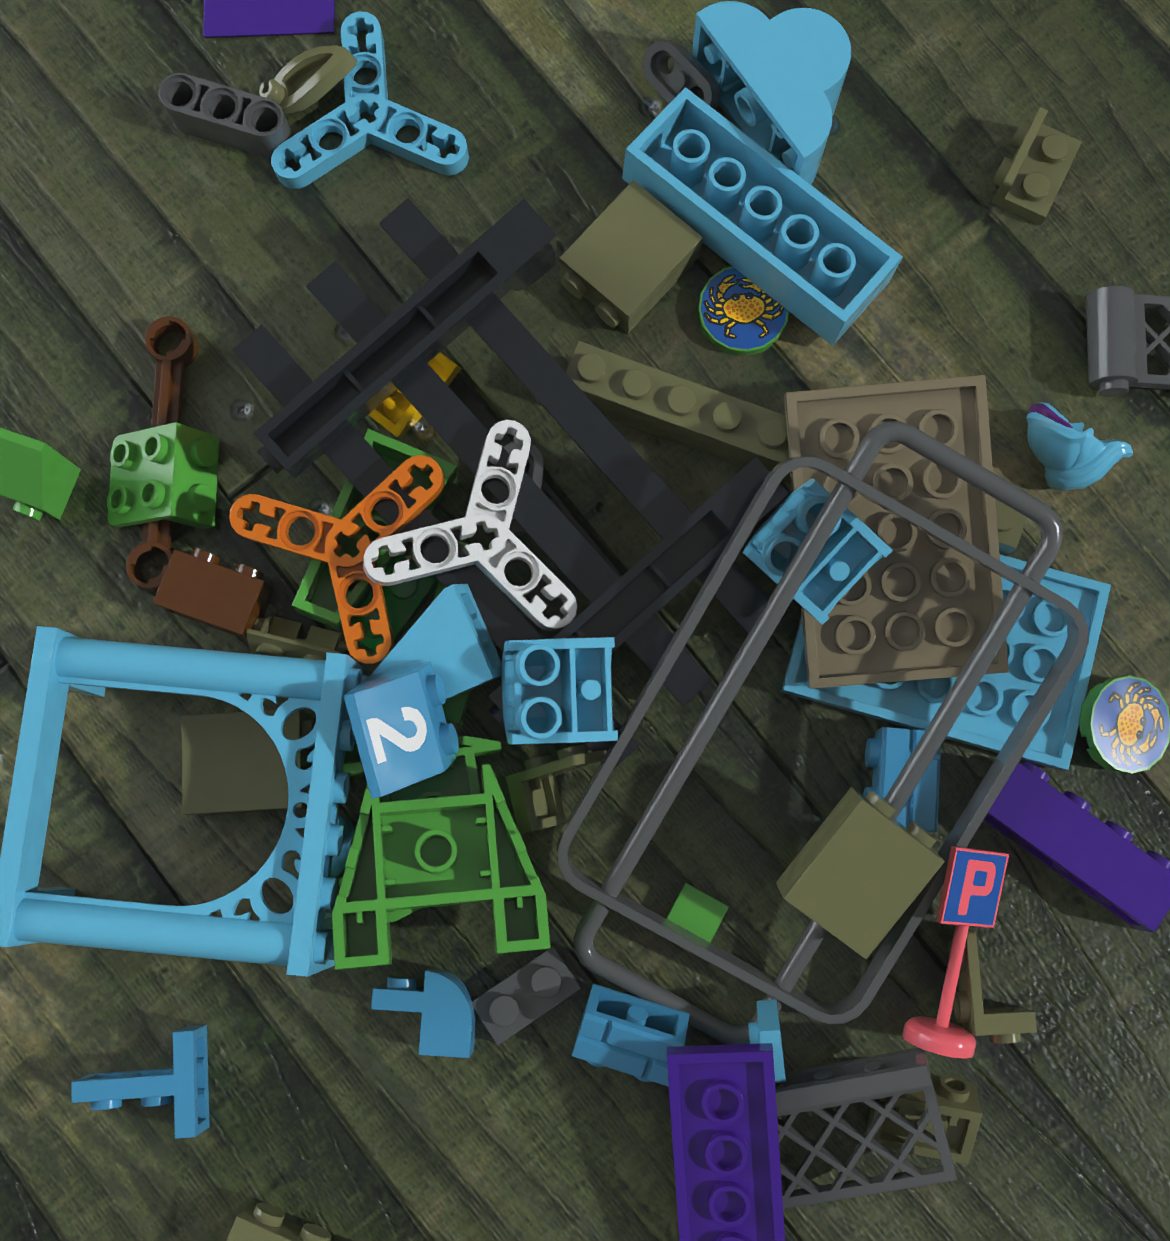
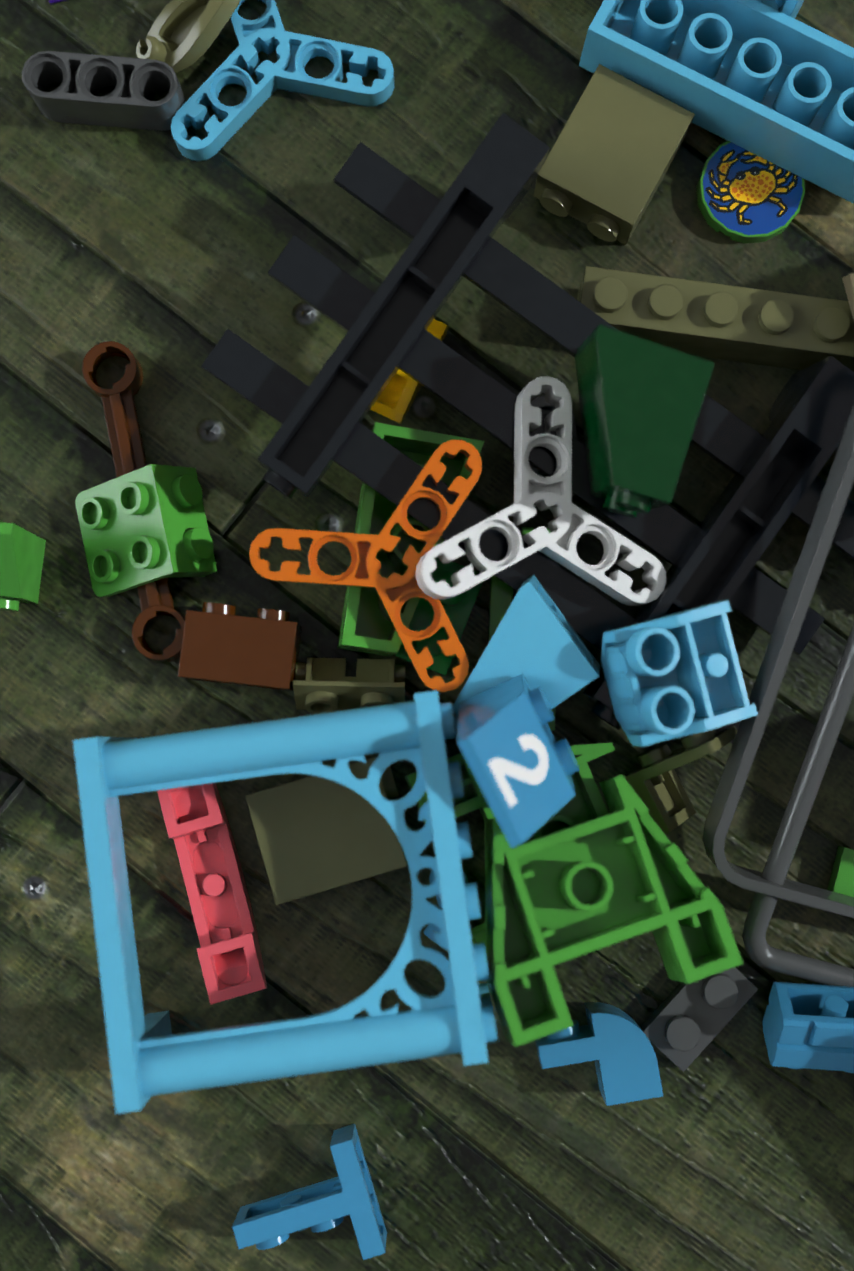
camera: 15 degrees left, 5 degrees up
none -> coral slope [157,783,267,1005]
none -> dark green slope [575,324,715,518]

